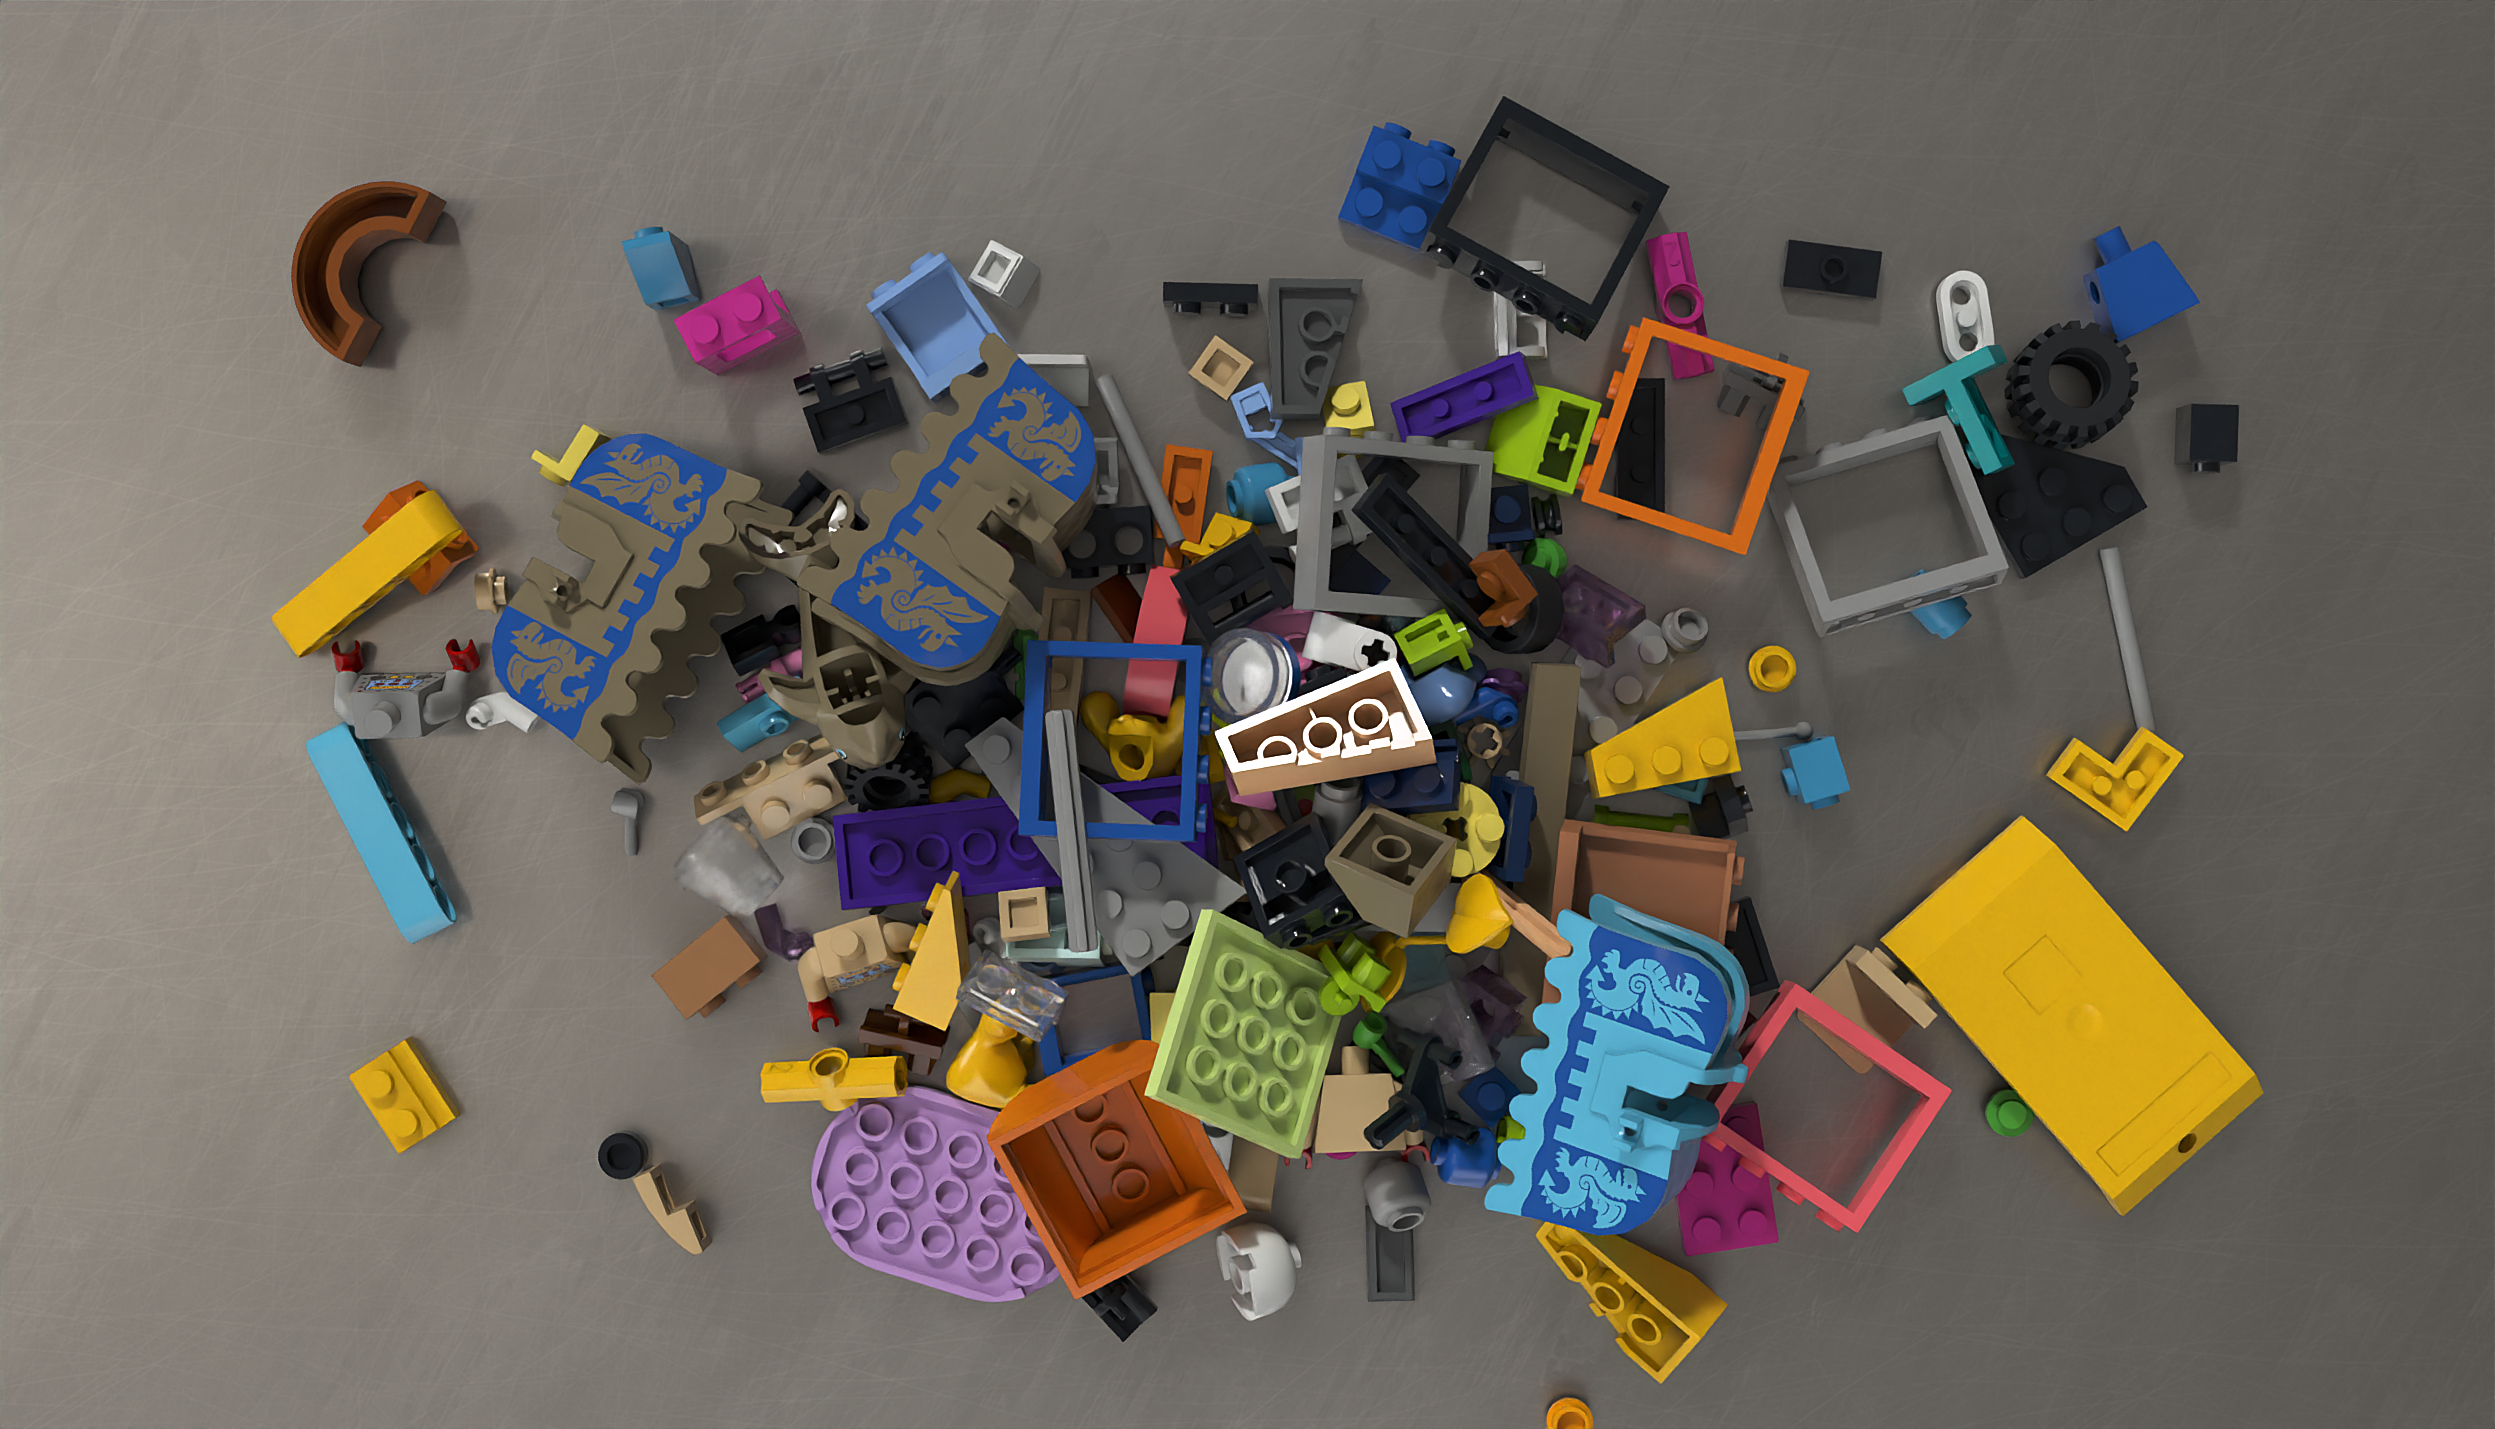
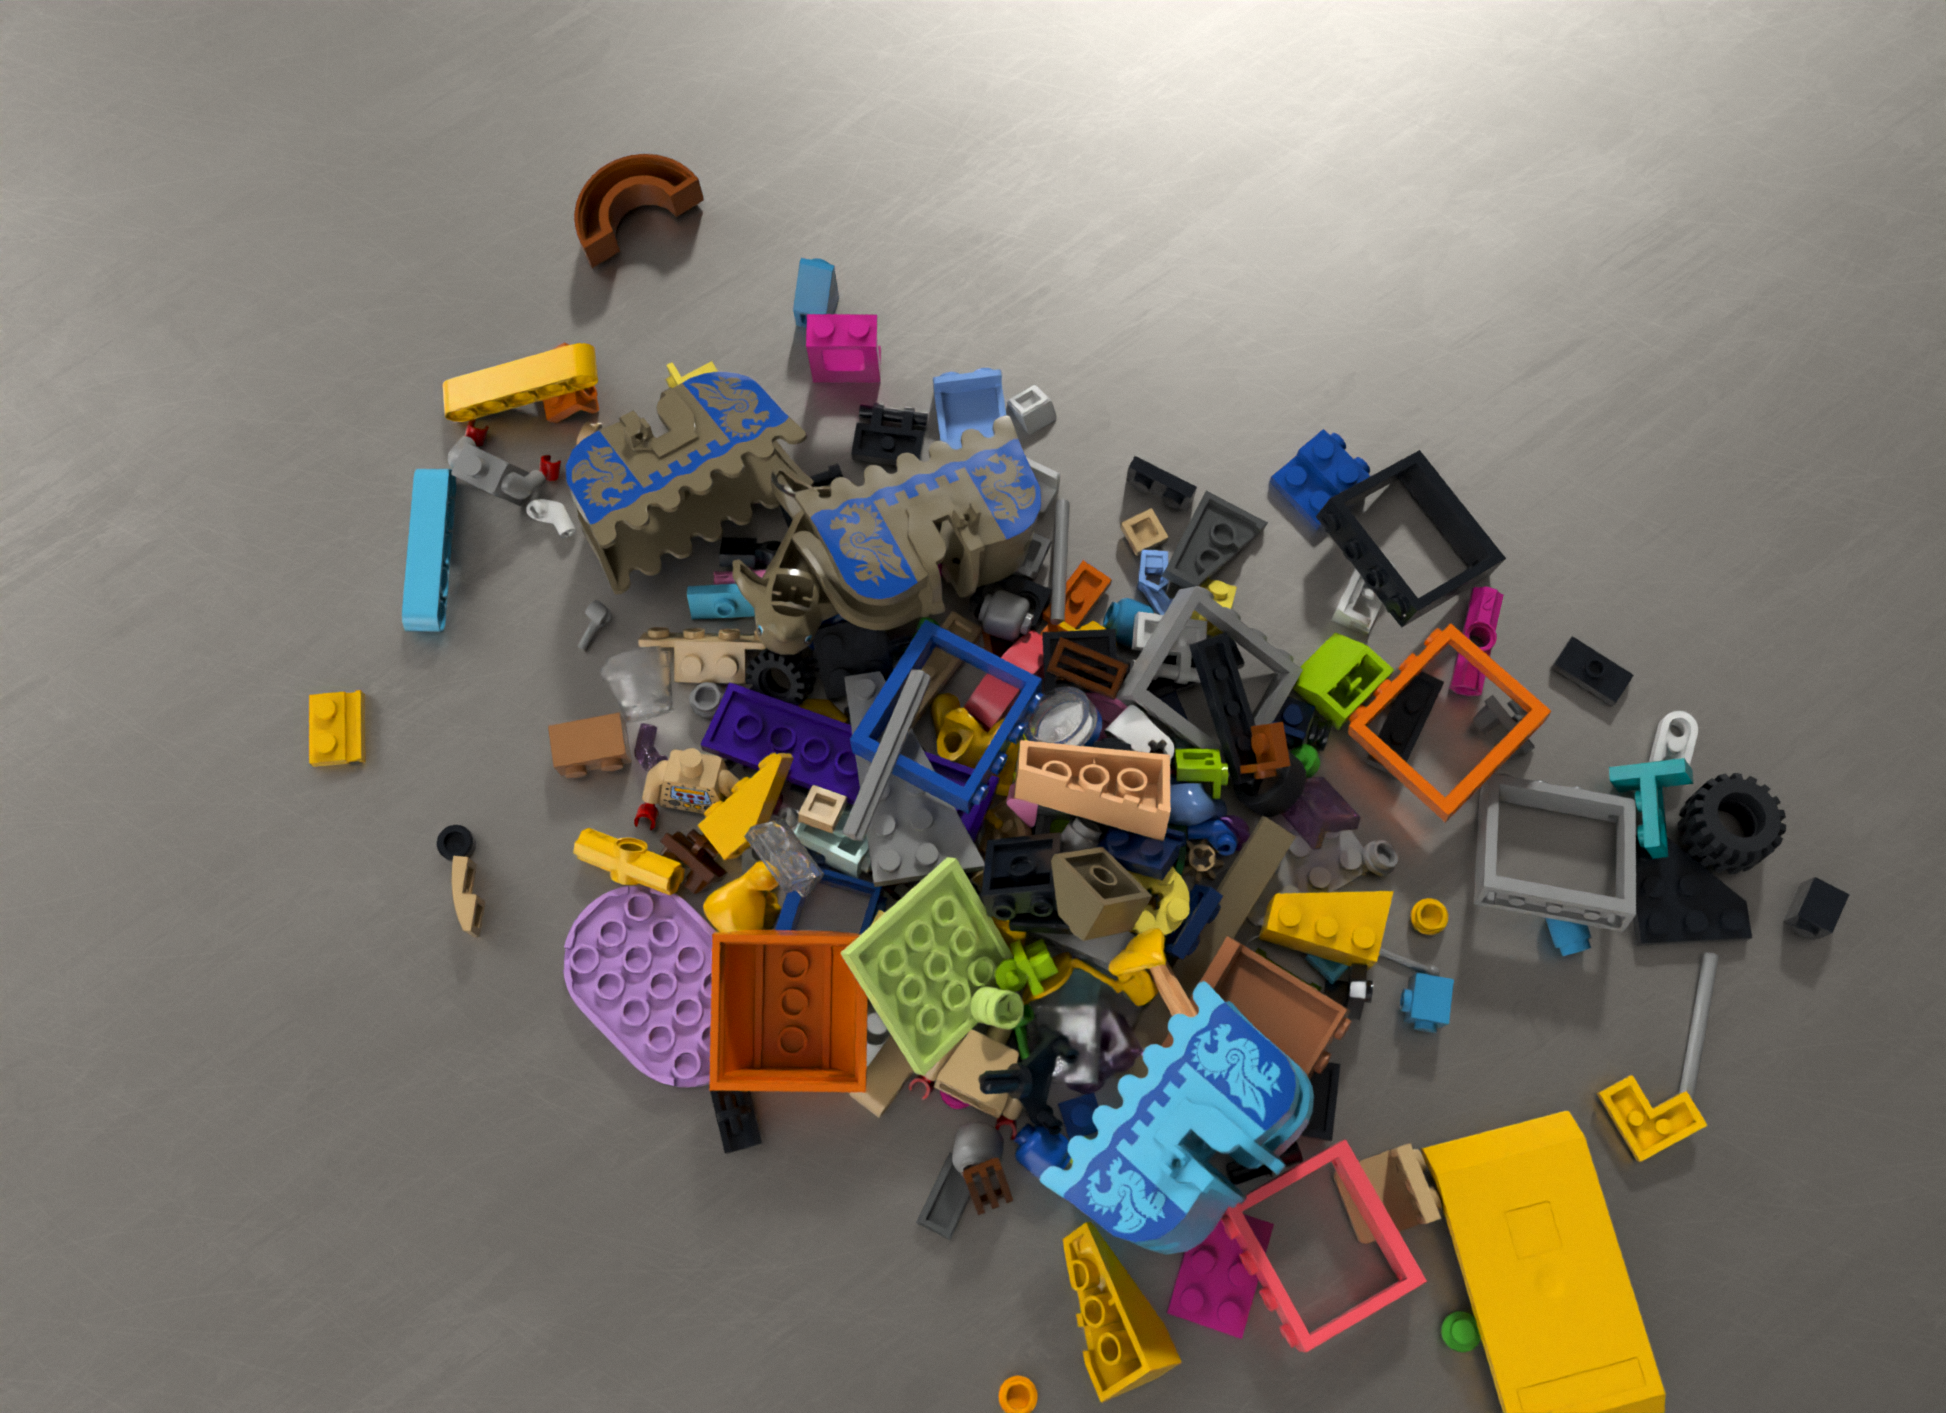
camera: 30 degrees right, 15 degrees down
white cylinder [1216,1222,1302,1321] -> none
dark purple plate [1390,351,1539,443] -> none
blue torso [2083,226,2200,344] -> none
none -> reddish brown tile [962,1157,1014,1216]
none -> yellowish green wheel [971,986,1024,1030]
none -> light grey head [978,590,1034,642]
none -> reddish brown tile [1046,637,1128,700]

